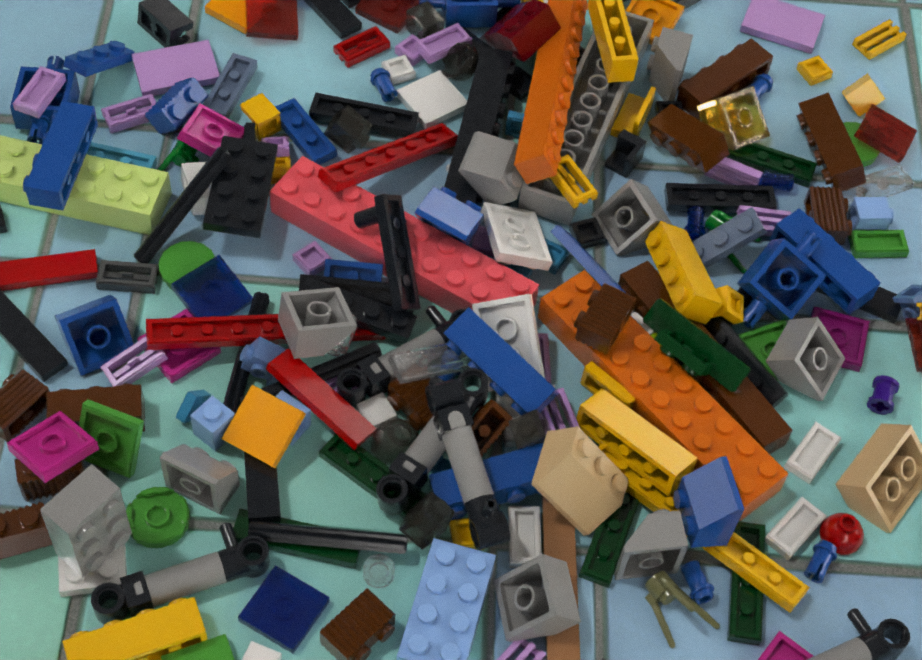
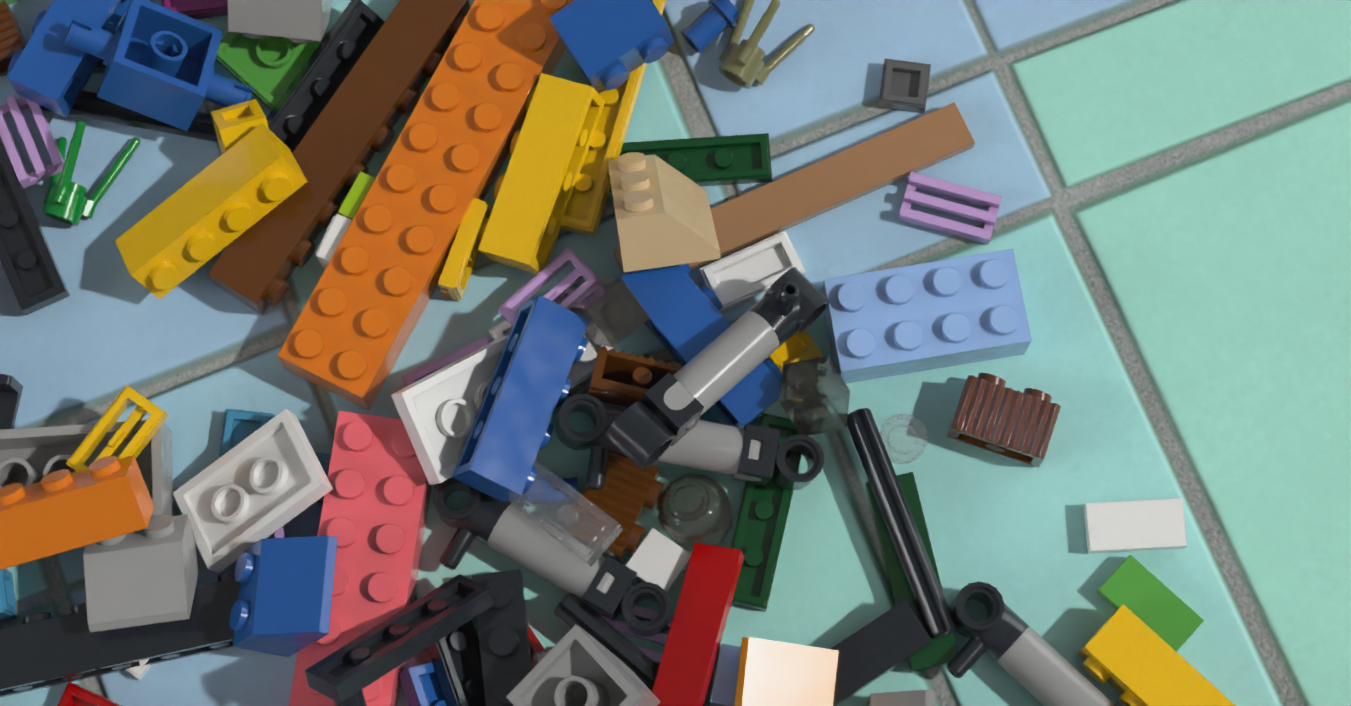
camera: 110 degrees left, 20 degrees up
clear blue tile [238,565,330,654] -> none
light grey slope [494,554,581,642] -> none
blue tile [550,225,626,293] -> none
black tile [569,217,606,249] -> none
reddish brown brick [574,283,637,354] -> none
light grey slope [591,179,673,256] -> none
light grey slope [614,509,689,580] -> none
dark green bracket [643,298,751,392] -> none
clear blue pin [684,207,706,242] -> none
sand blue plate [692,207,767,269] -> none

